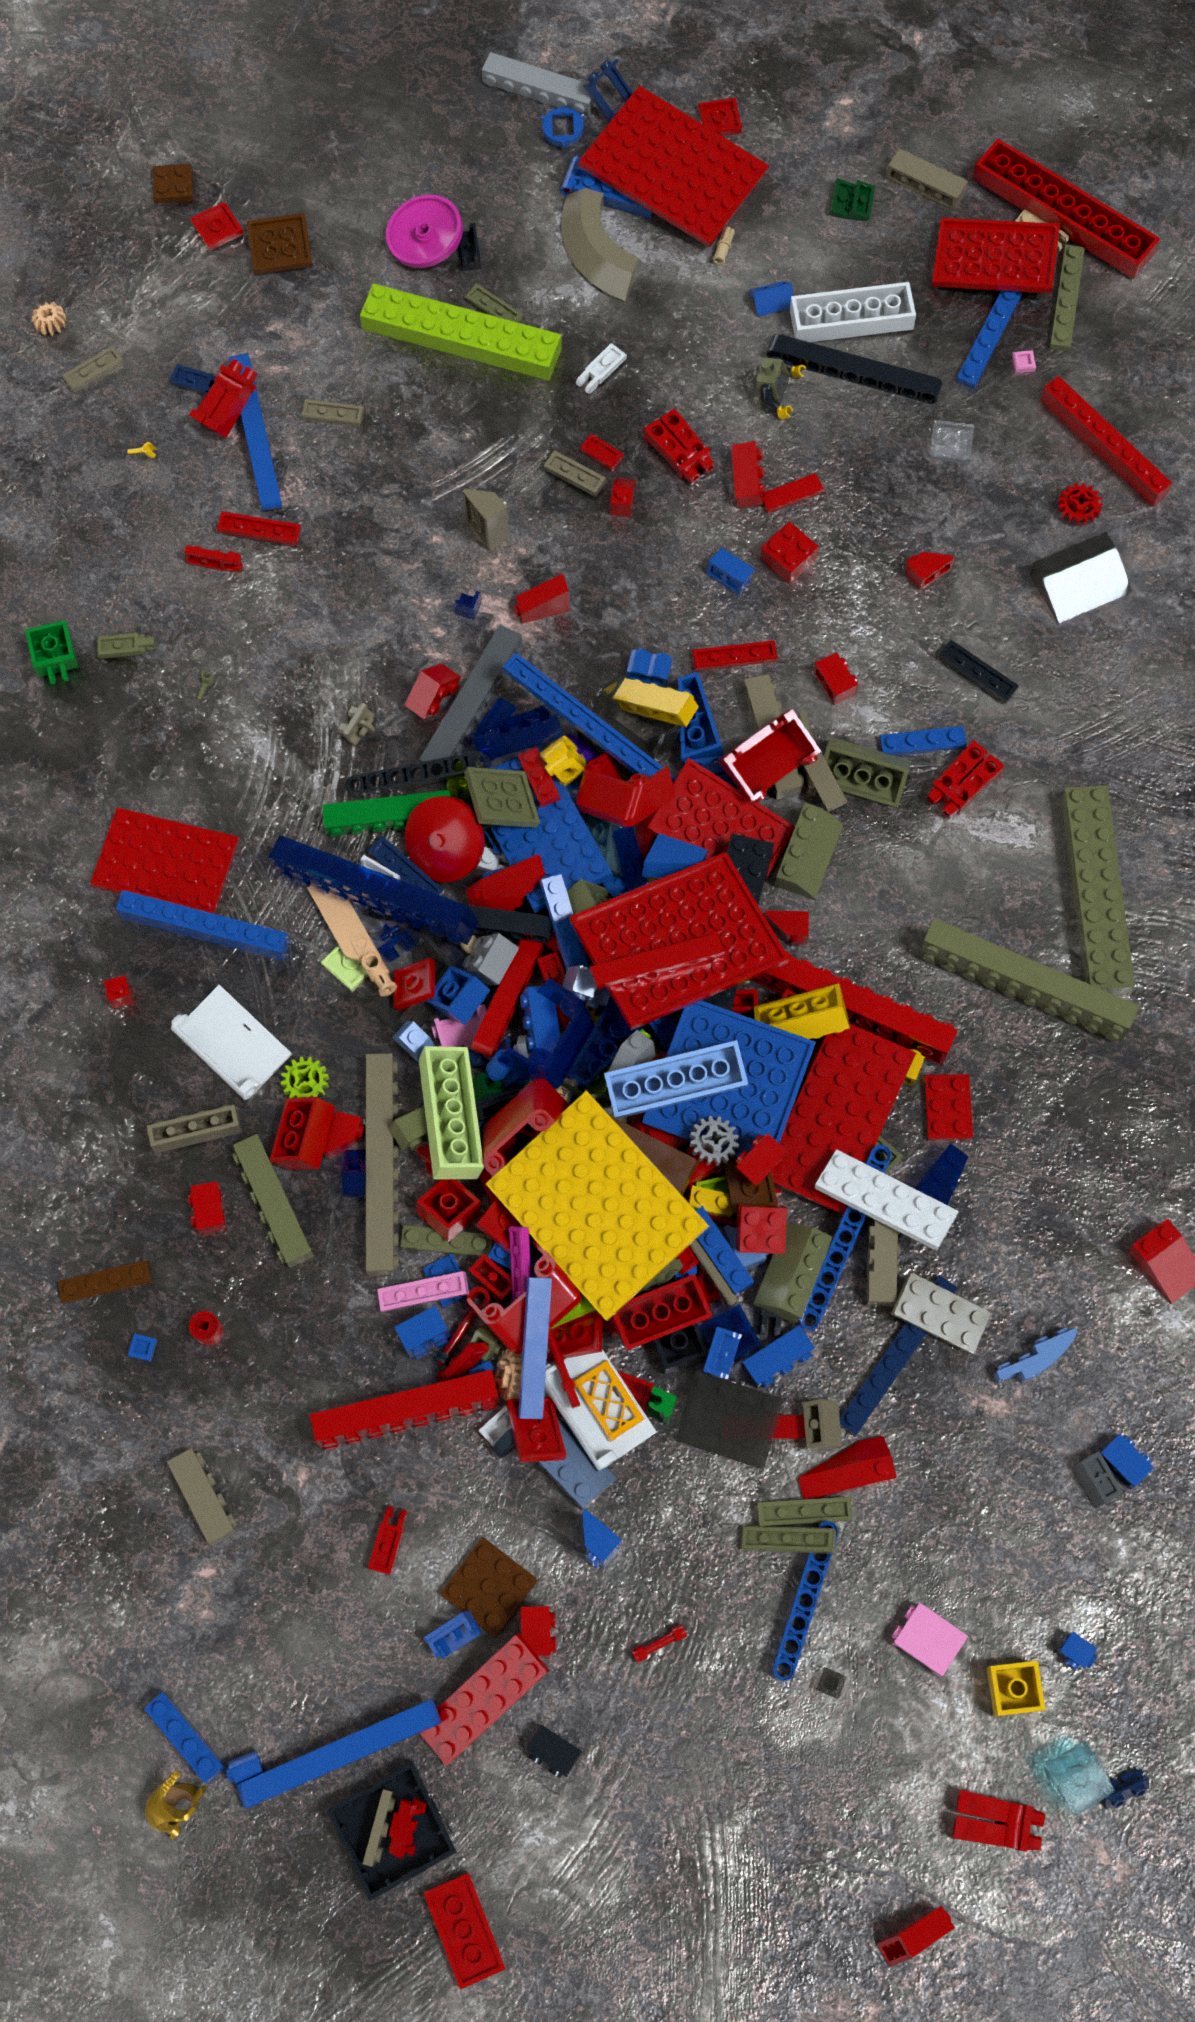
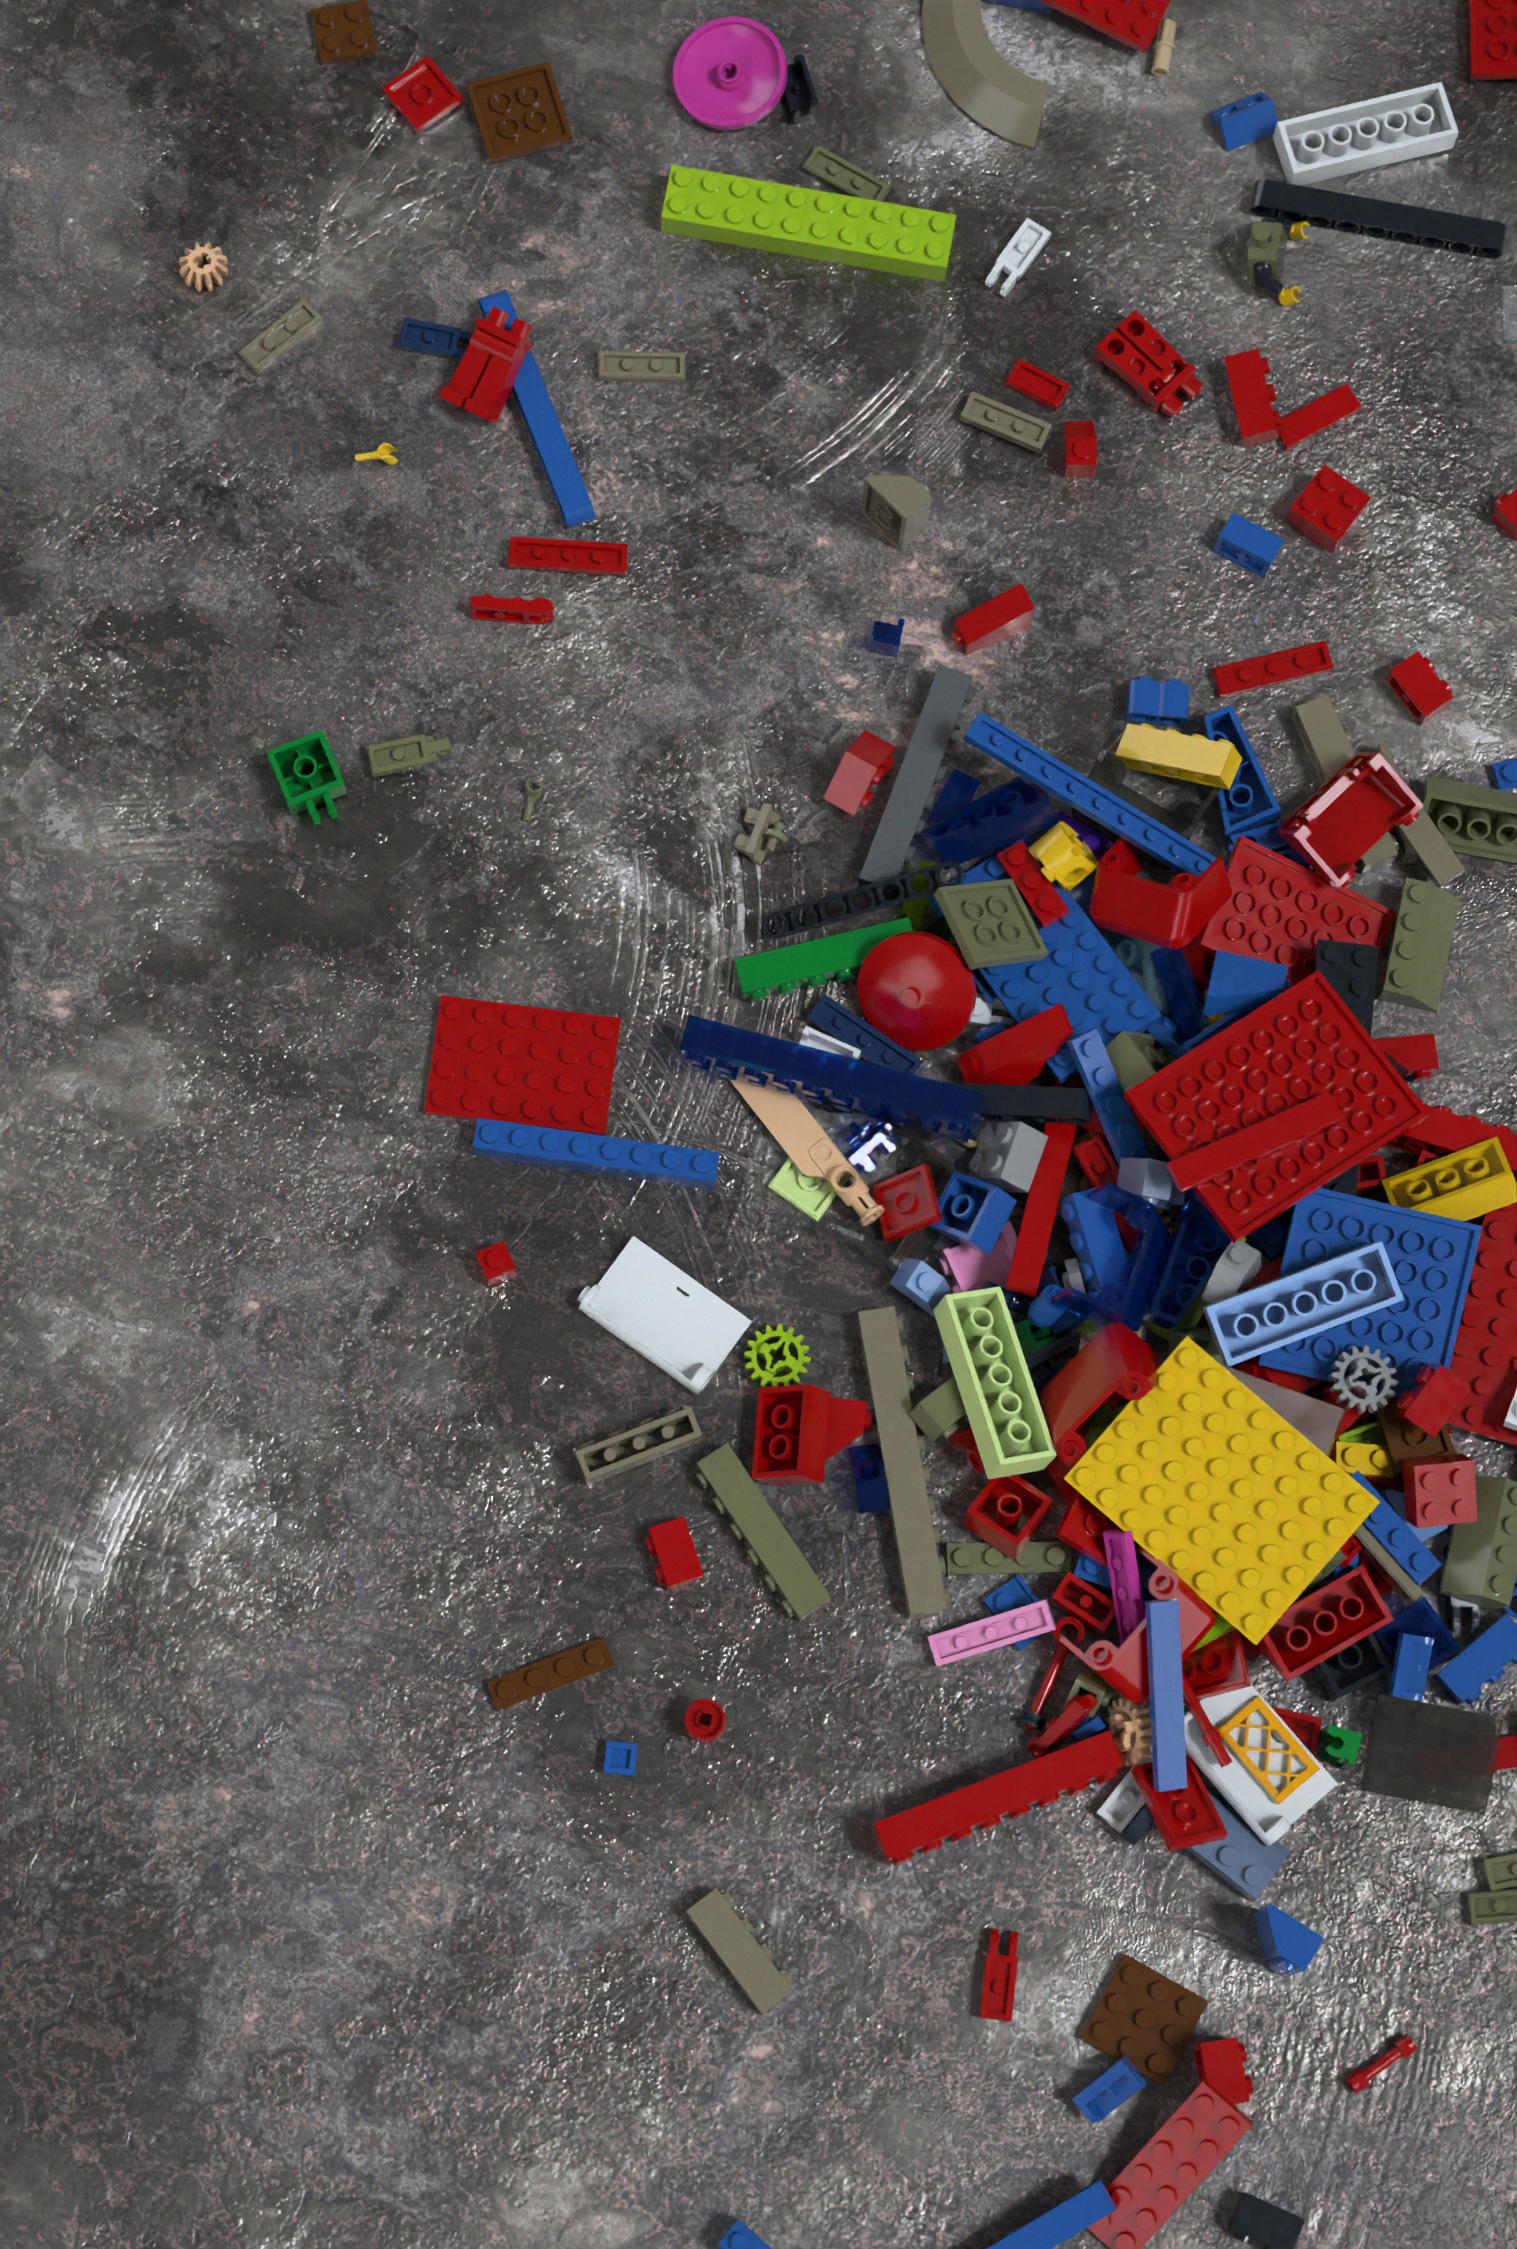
camera: 15 degrees left, 5 degrees up
blue brick [394,1306,451,1360] -> none

